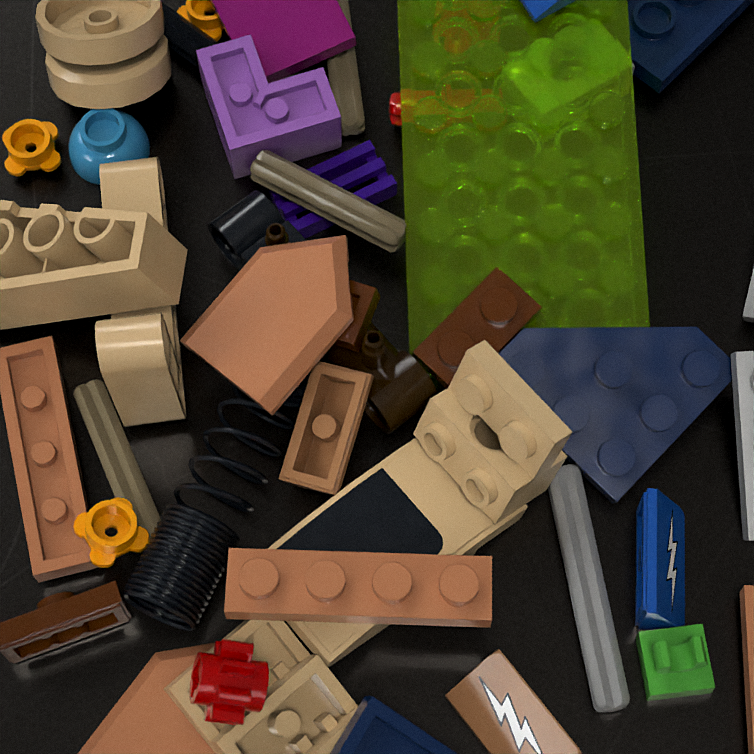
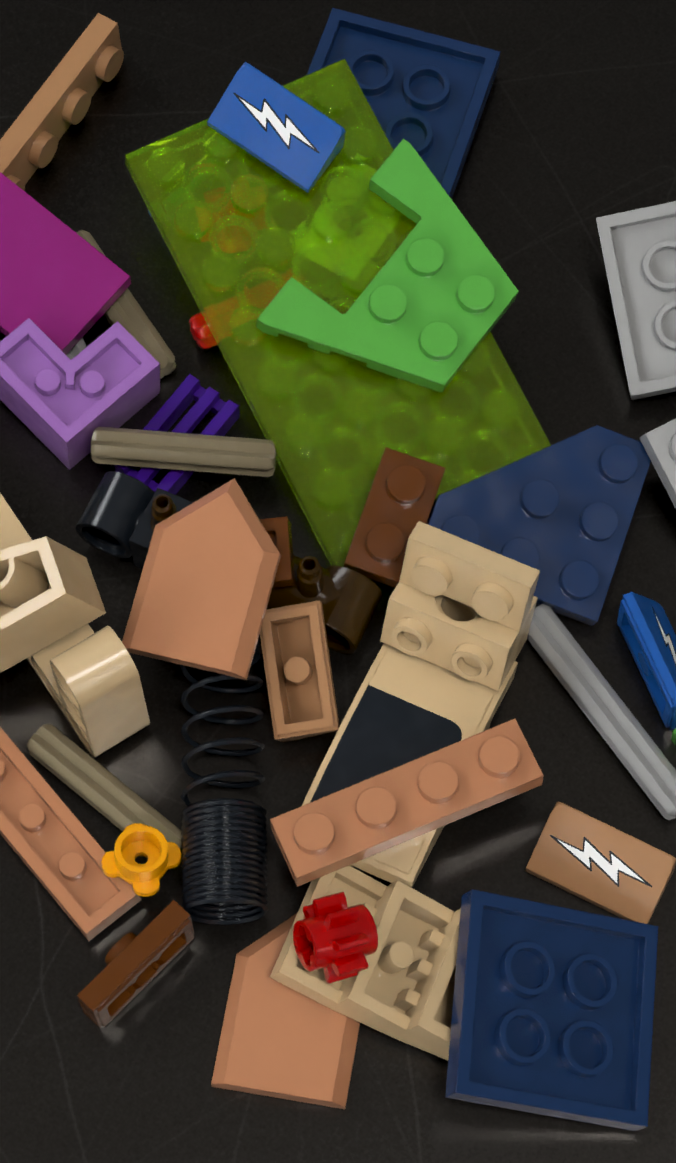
camera: 25 degrees left, 0 degrees up
none -> bright green wing [256,138,518,393]

